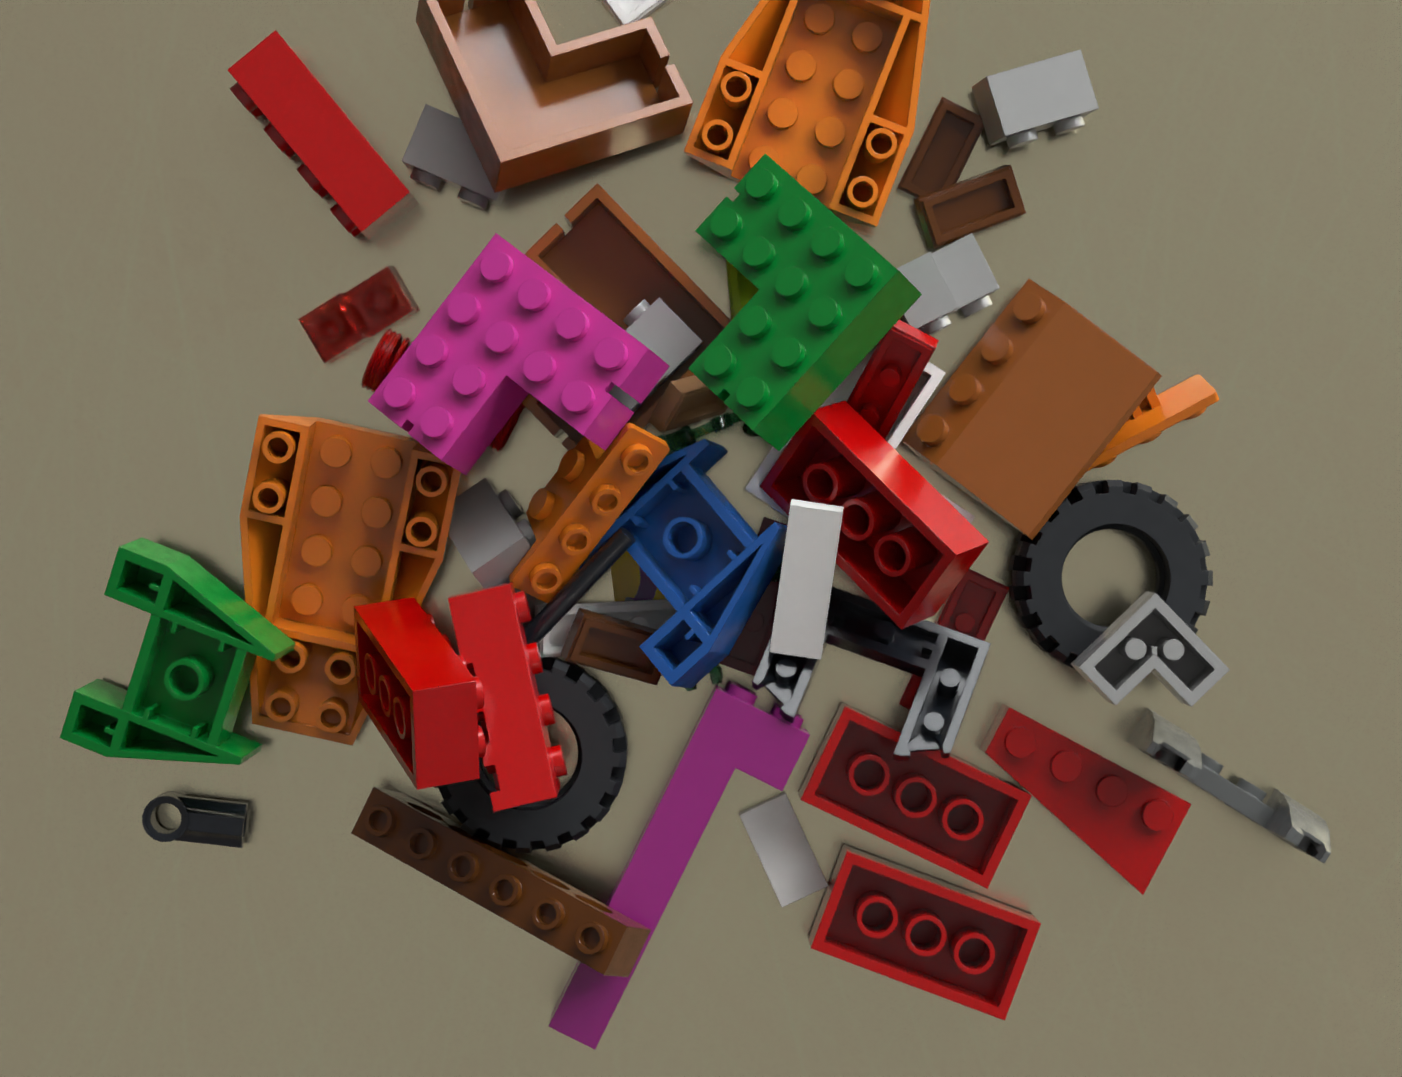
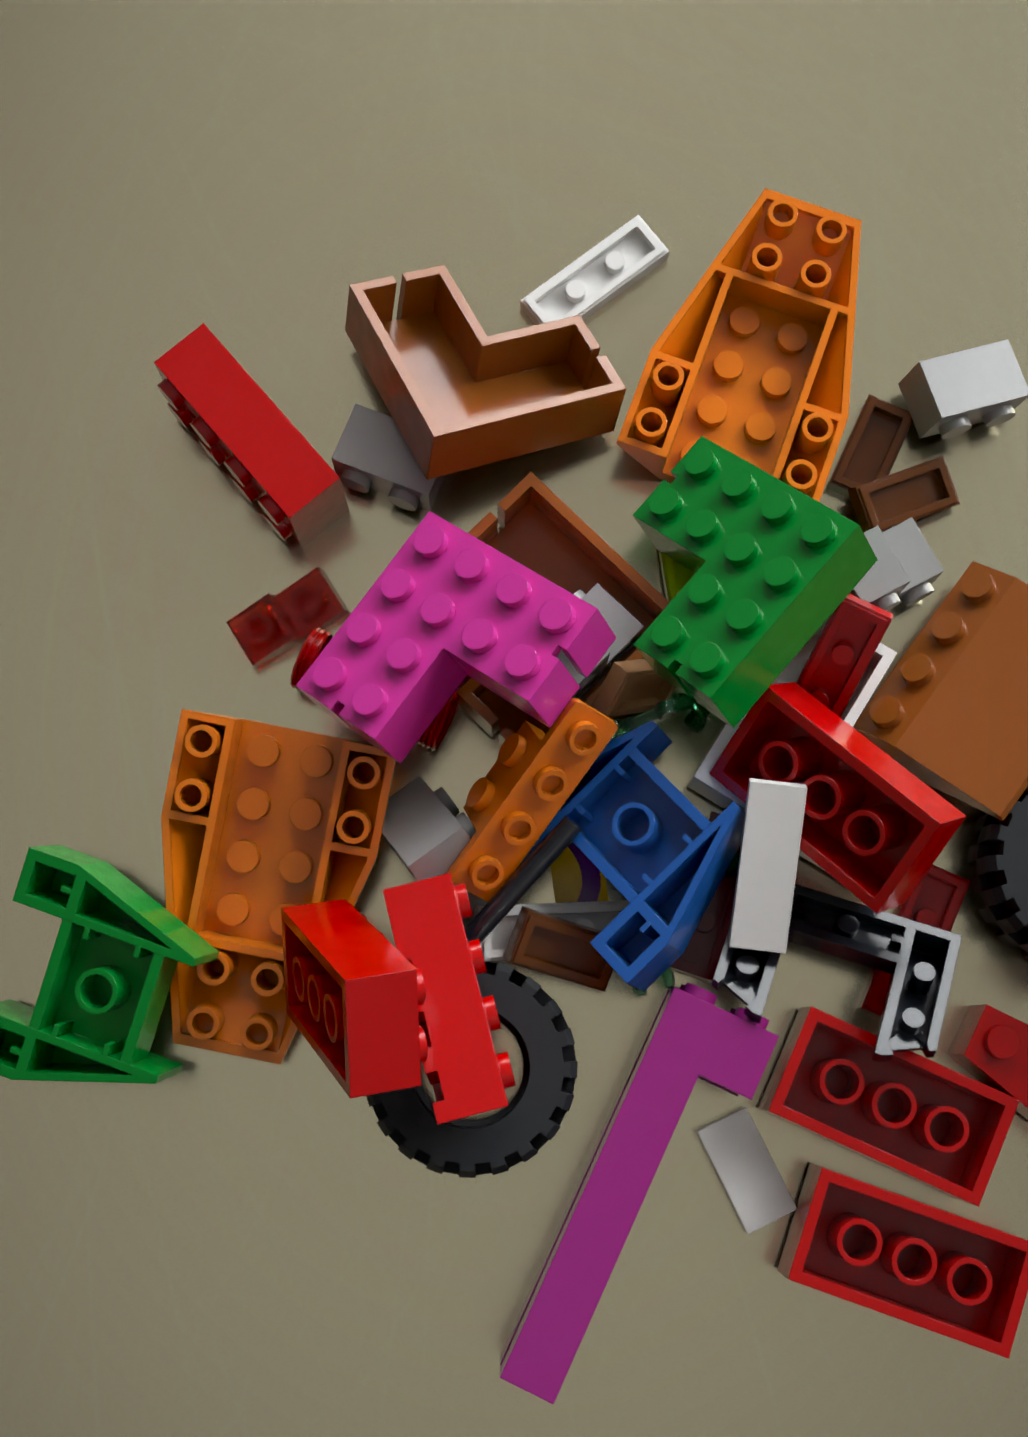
camera: 10 degrees left, 10 degrees down
black piece [142,792,248,848] -> none
reddish brown brick [351,787,651,977] -> none

